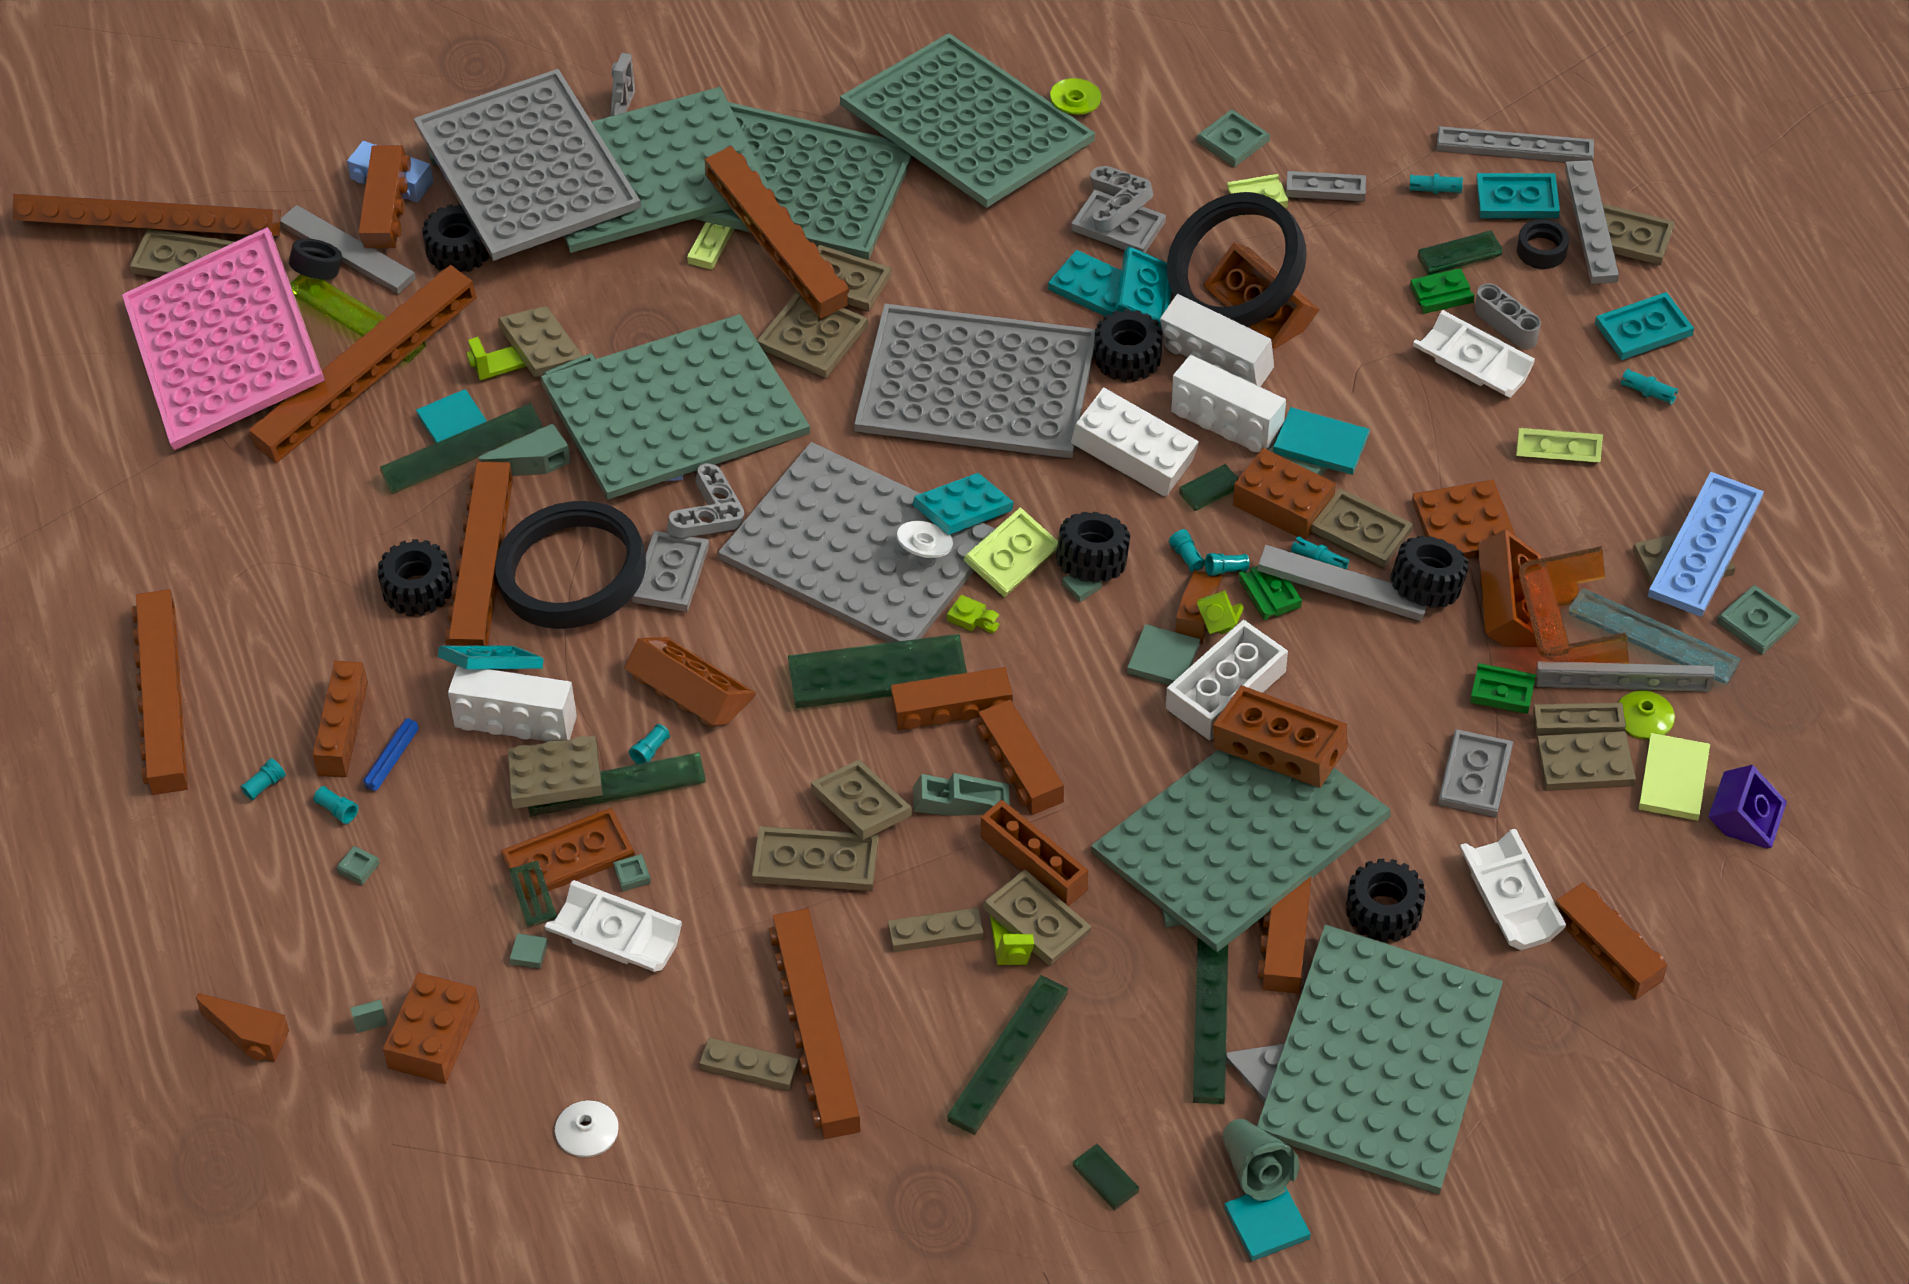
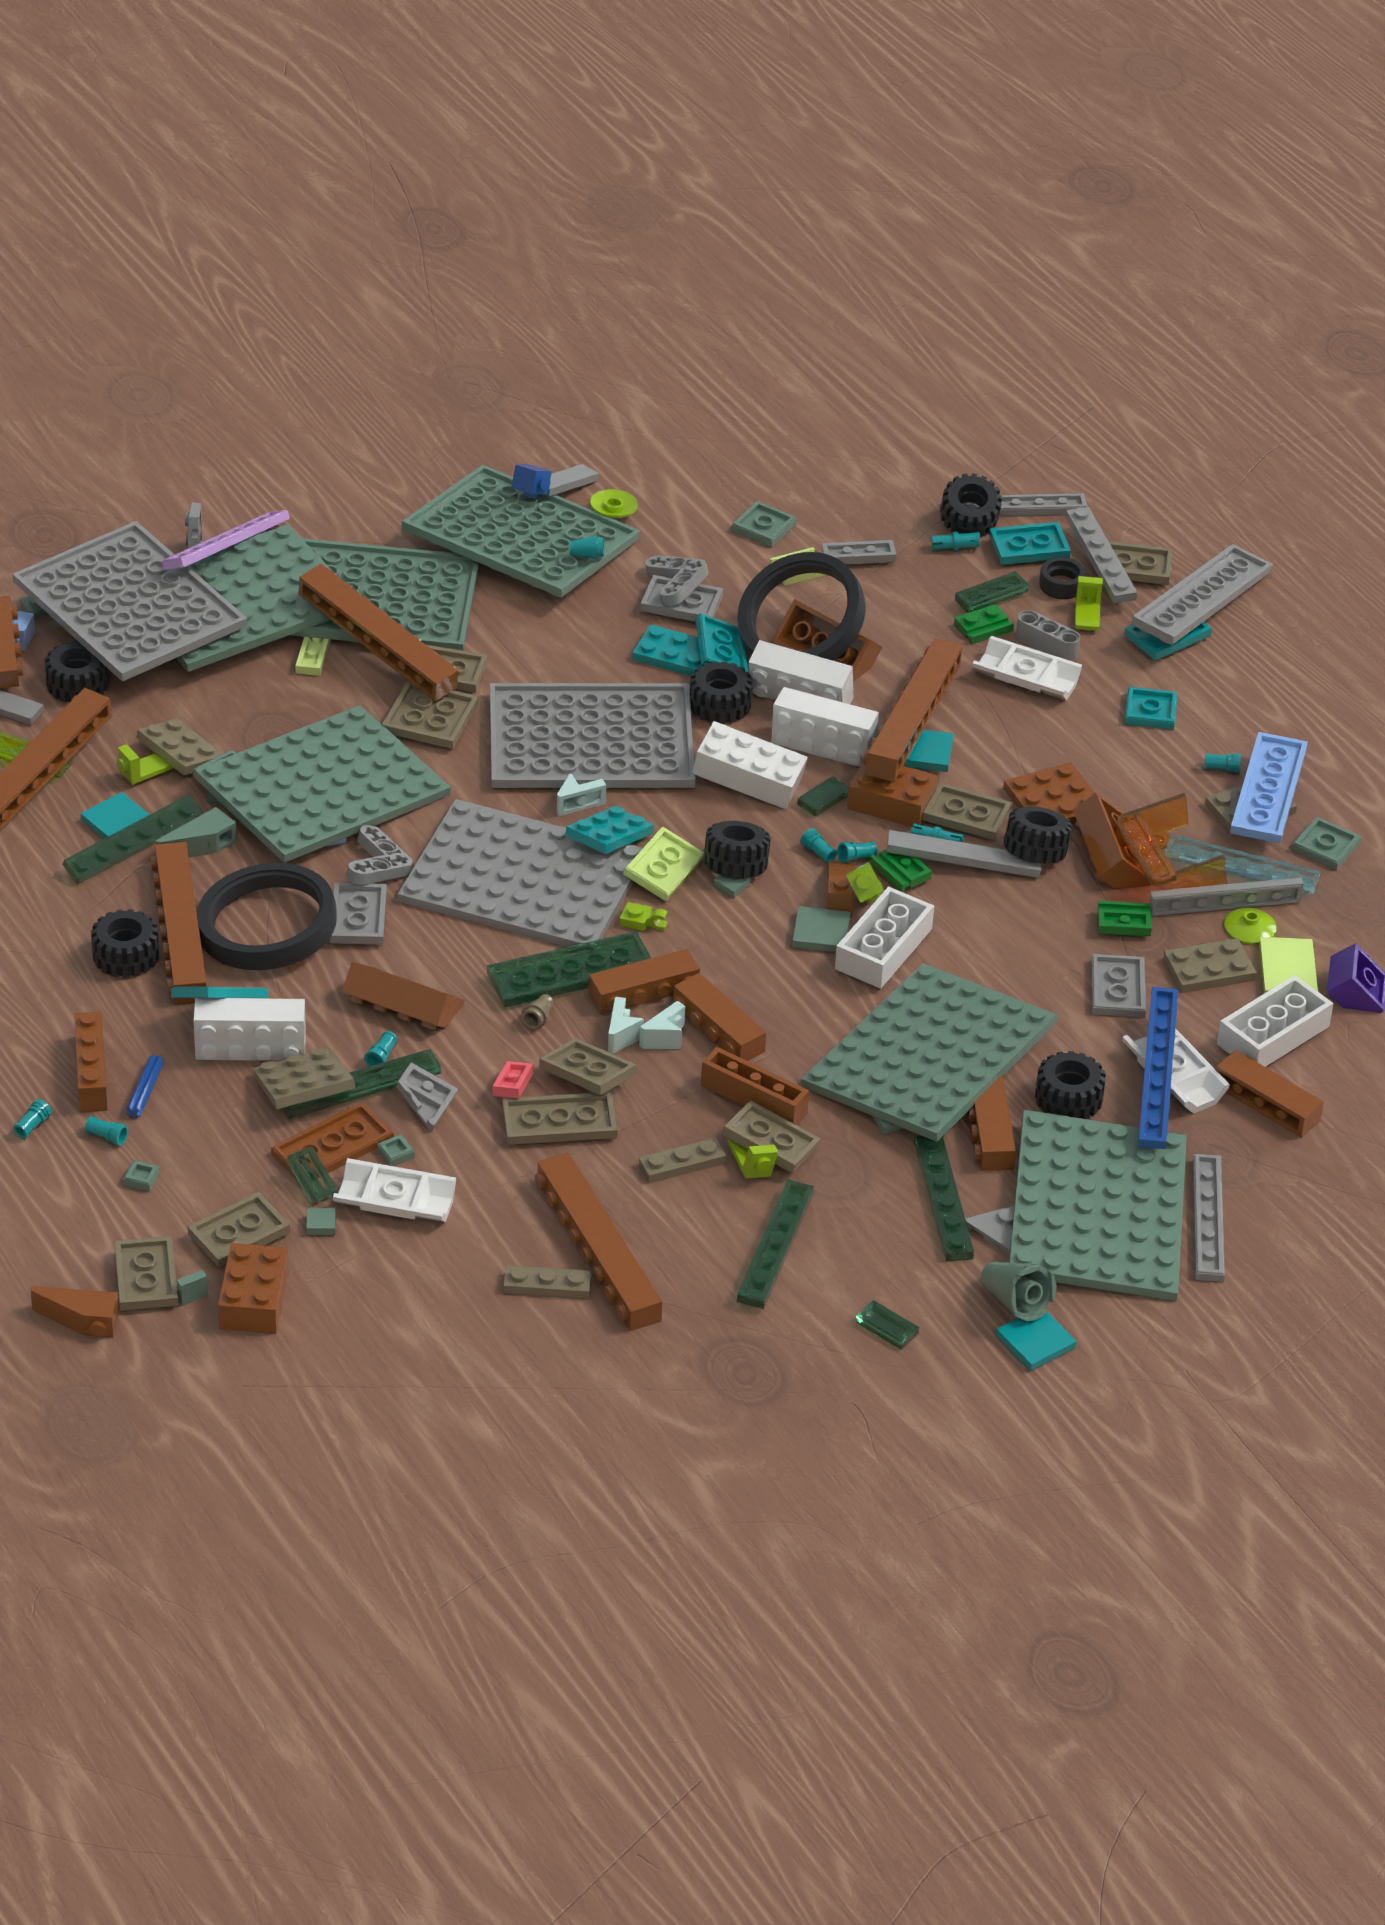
camera: 15 degrees left, 10 degrees down
white dish [555,1100,619,1158] -> none
white dish [897,521,953,558] -> none
sand green slope [913,773,1010,816] -> none
dark orange brick [1213,685,1348,788] -> none
yellowish green plate [1516,428,1603,462] -> none
dark tan plate [1533,703,1626,735] -> none
teal pin [1621,369,1678,405] -> none
none -> dark tan plate [115,1236,178,1311]
none -> lavender tile [162,510,290,570]
none -> dark tan plate [188,1192,290,1268]
none -> light grey wing [396,1063,458,1131]
none -> coral plate [492,1061,534,1098]
none -> blue brick [511,464,552,498]
none -> dark tan cone [522,994,554,1029]
none -> light grey tile [545,464,599,497]
none -> light aqua slope [557,774,606,816]
none -> teal cone [569,535,604,559]
none -> light aqua slope [608,997,644,1054]
none -> light aqua slope [639,1001,685,1049]
none -> dark orange brick [863,638,963,782]
none -> black tyre [940,473,1002,537]
none -> lime bracket [1075,576,1103,631]
none -> teal tile [1125,687,1178,730]
none -> light grey plate [1131,544,1273,645]
none -> blue plate [1138,987,1179,1149]
none -> light grey tile [1193,1154,1225,1282]
none -> teal pin [1204,753,1241,773]
none -> white brick [1217,975,1333,1067]

